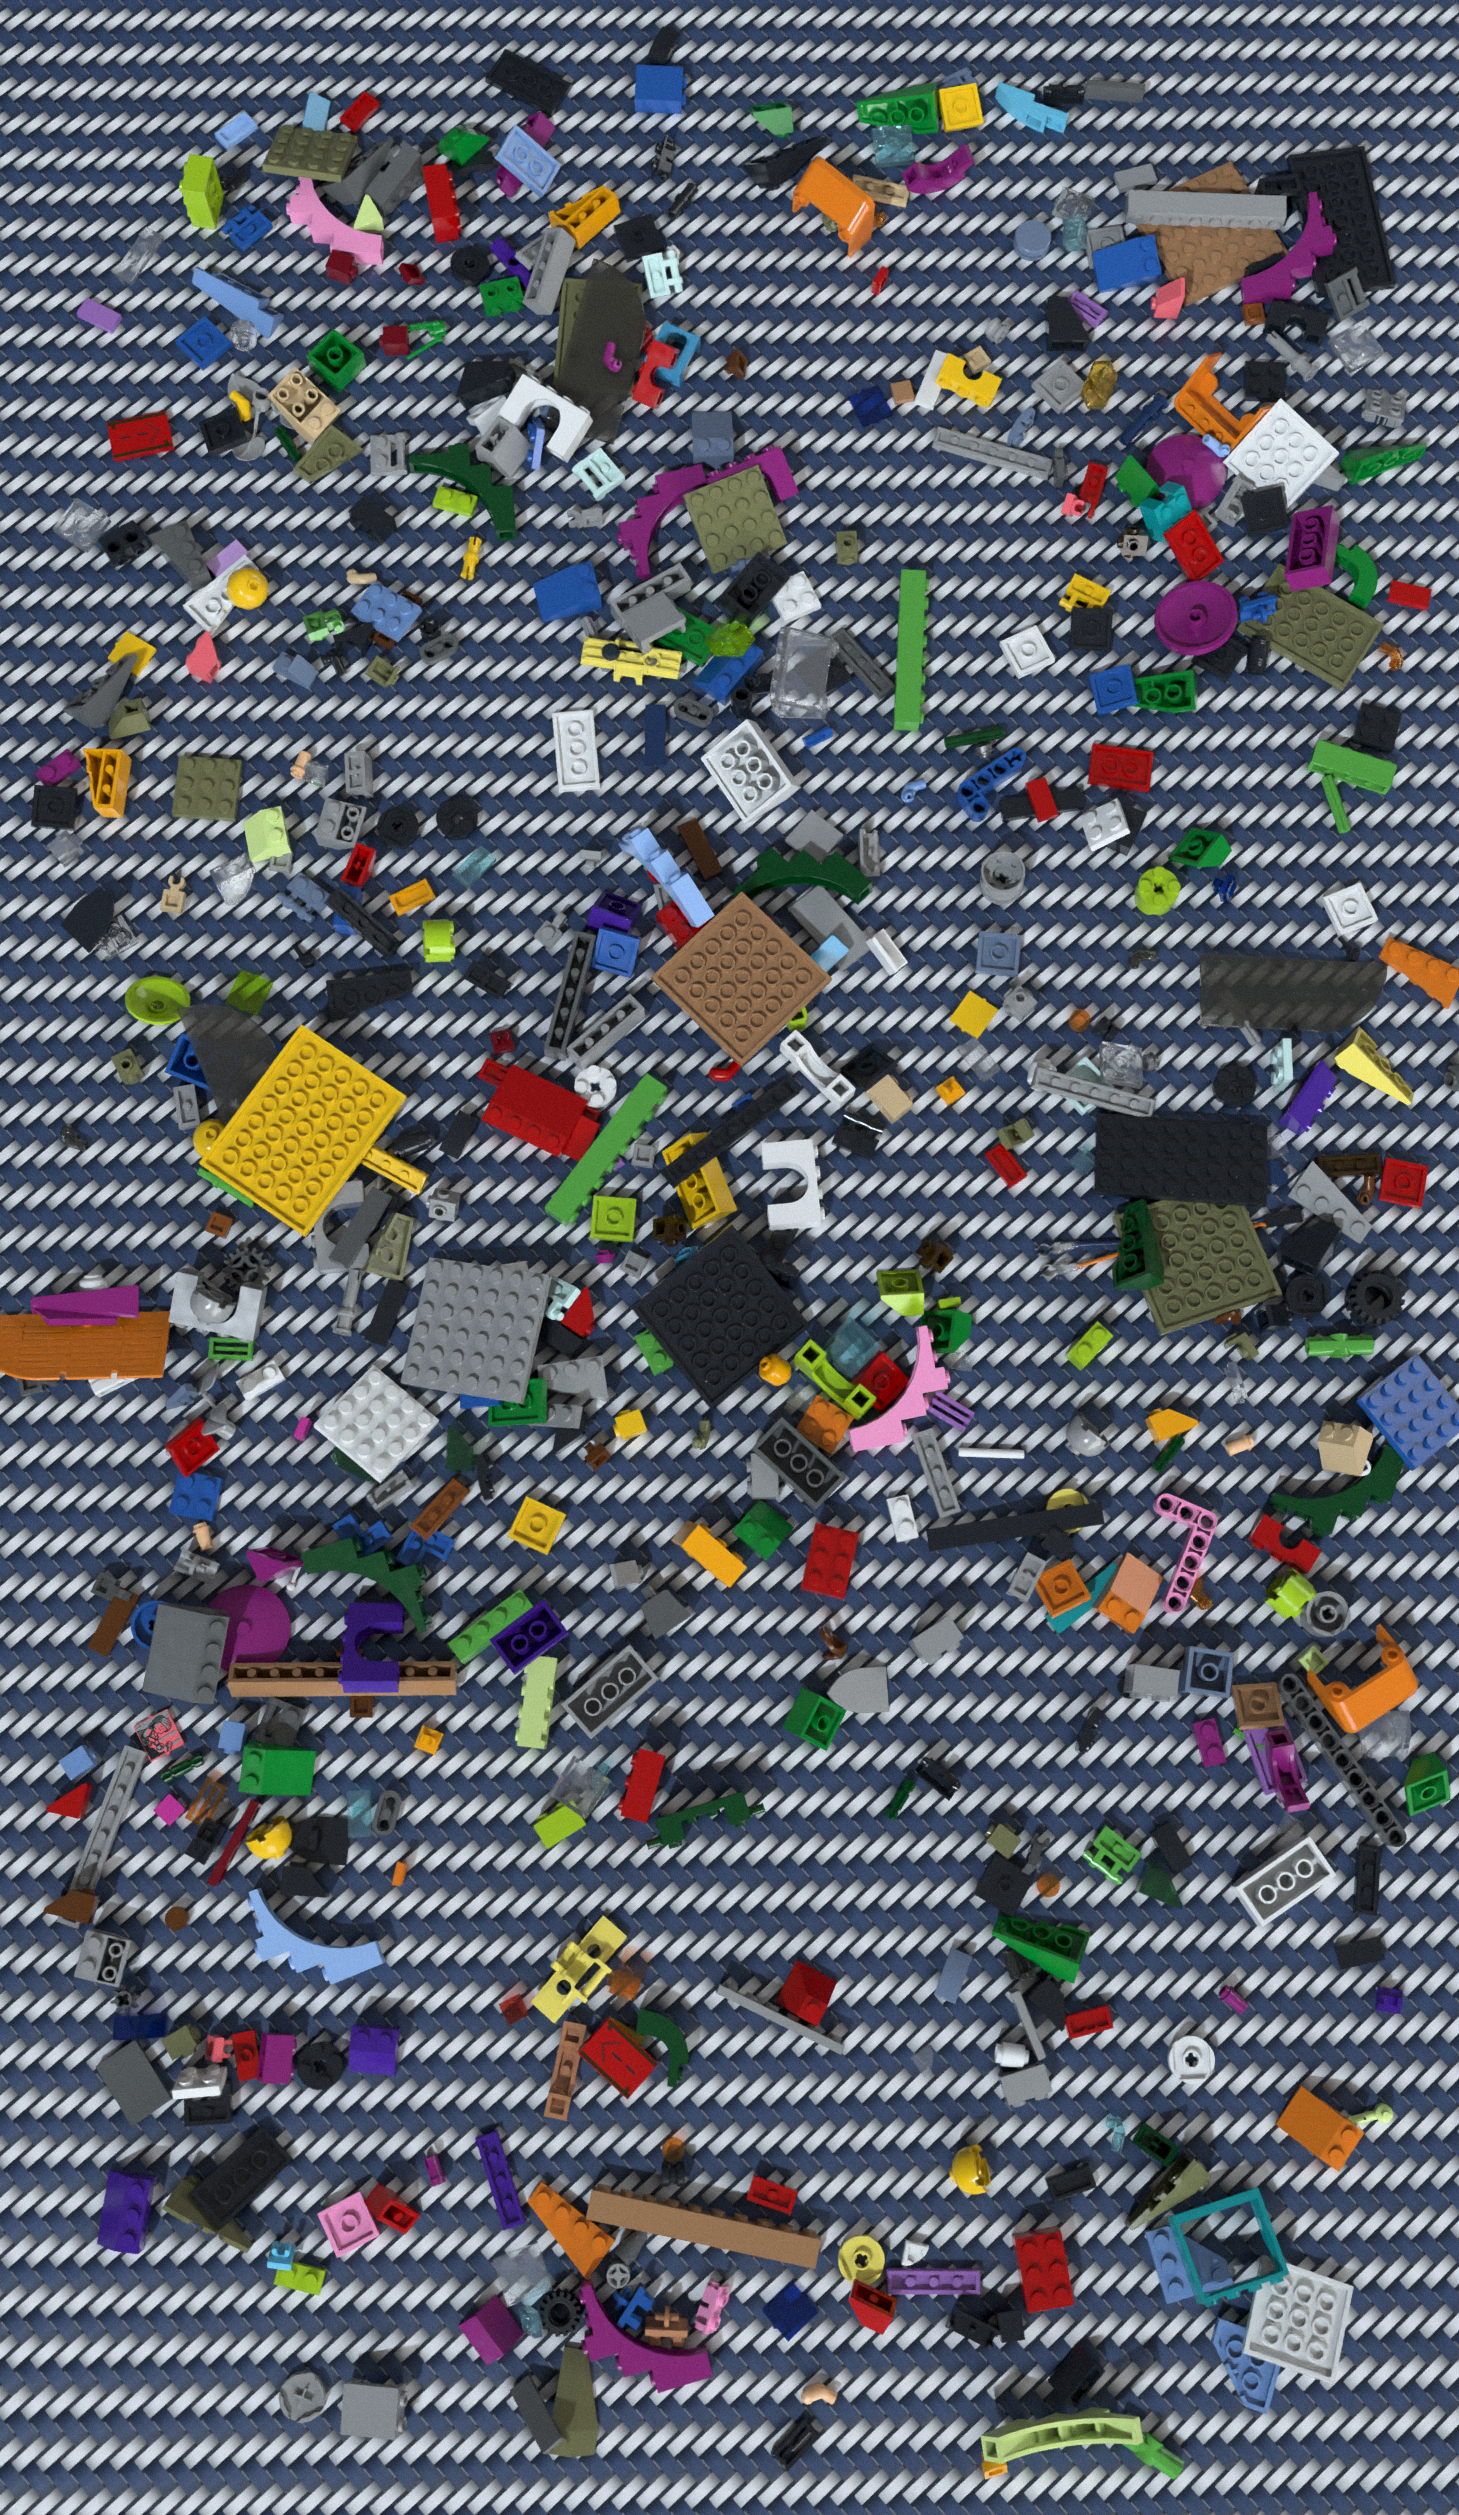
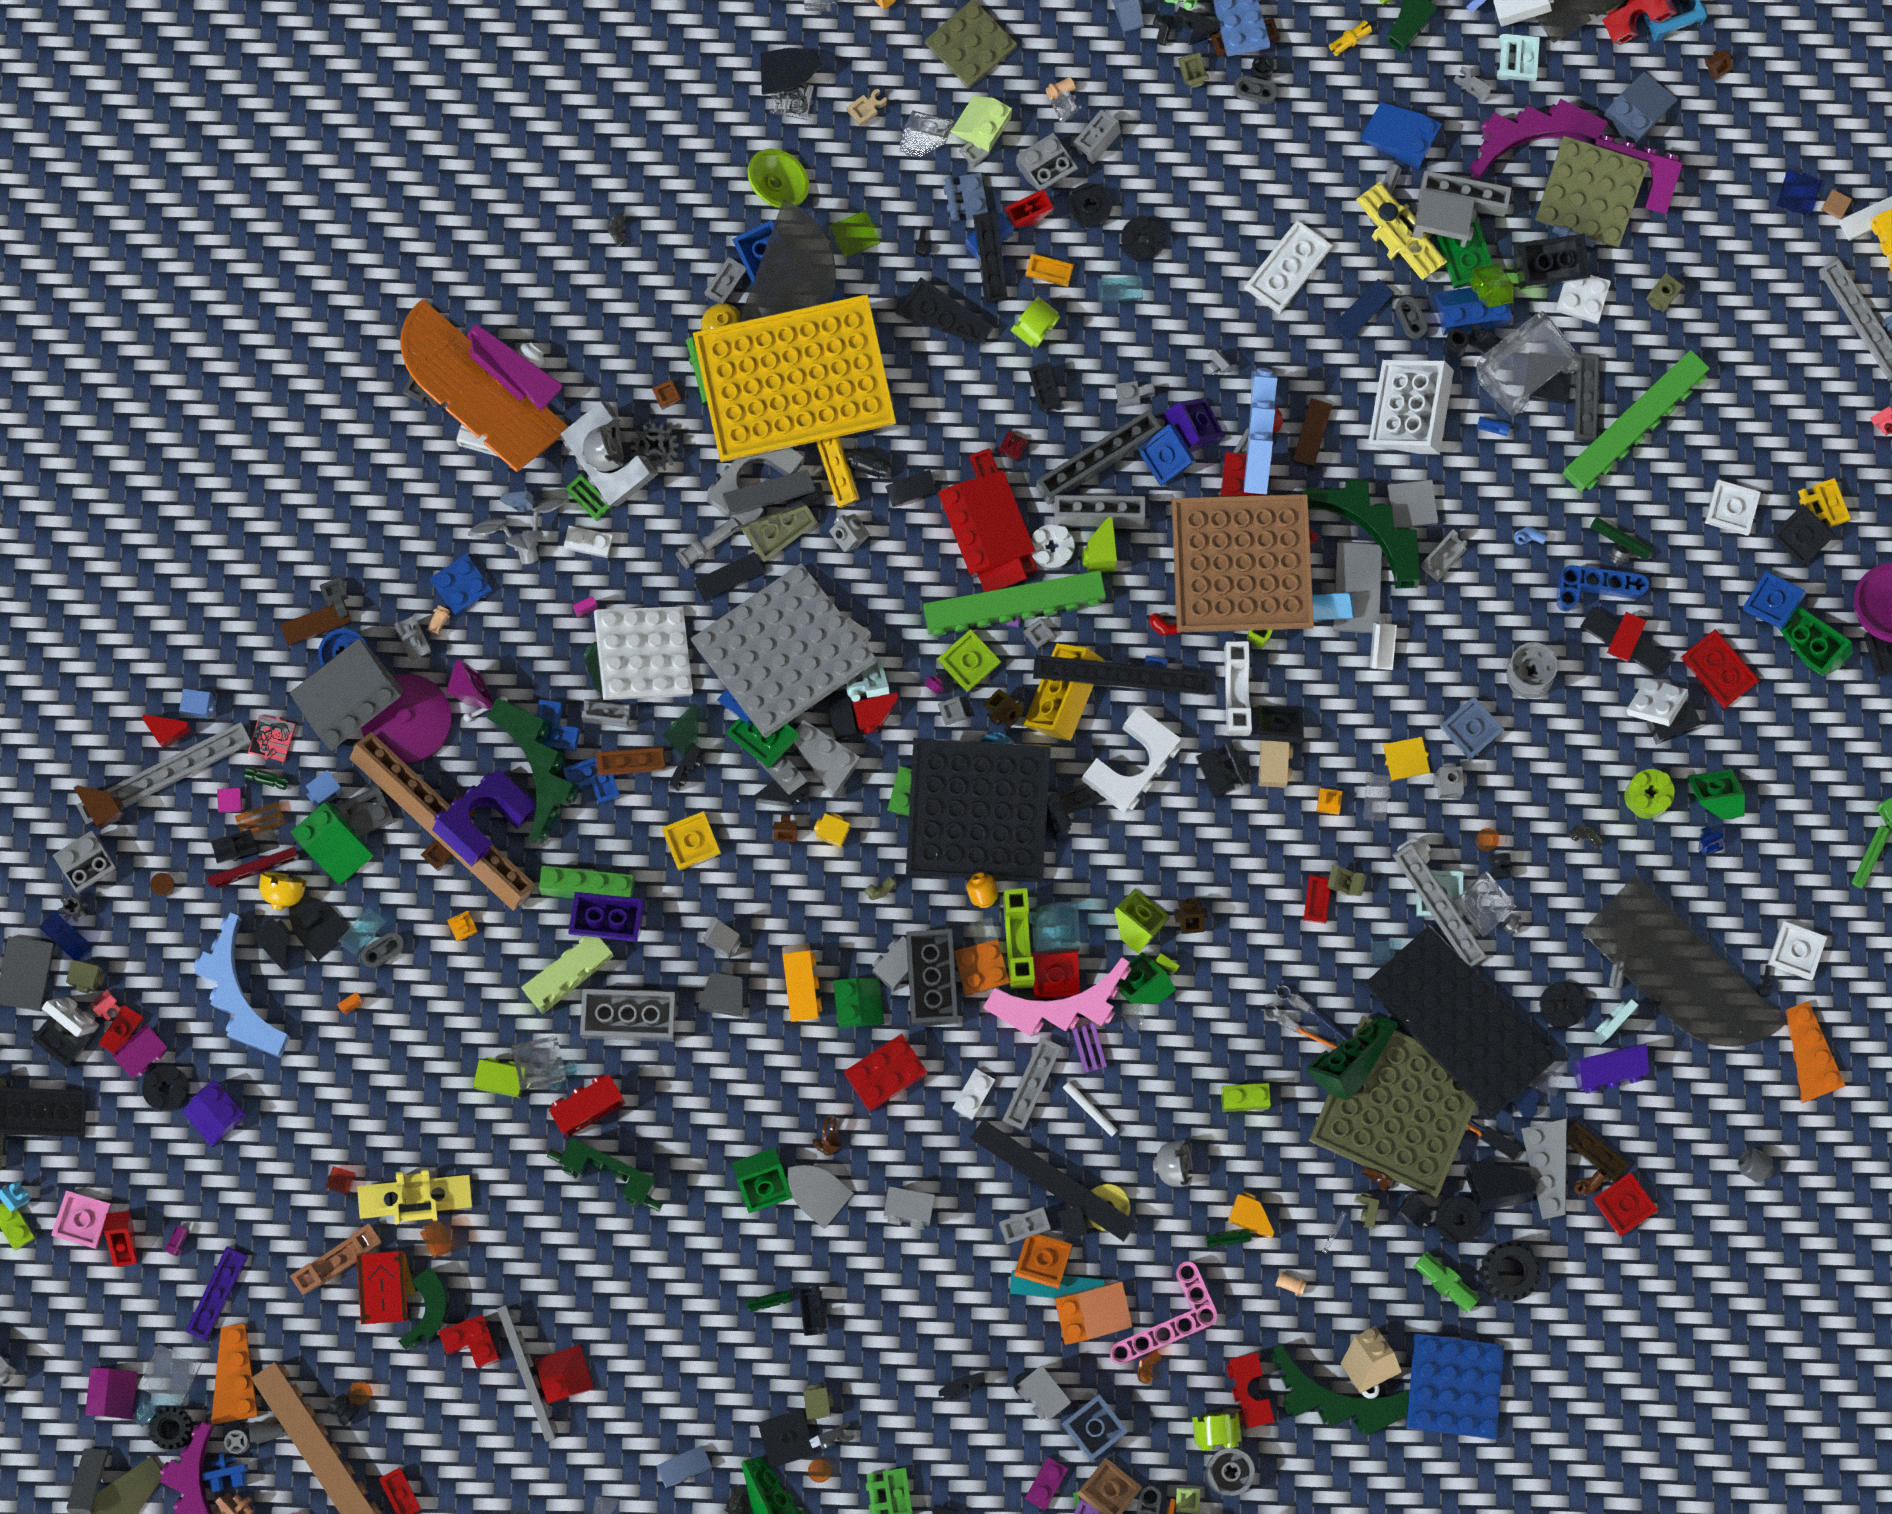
camera: 45 degrees right, 0 degrees up
olive brick [111,1048,145,1085] -> none
red plate [165,1417,220,1478] -> none
light yellow wedge [1334,1027,1414,1105] -> none
none -> red brick [438,1314,501,1368]
none -> lime slope [1082,517,1117,573]

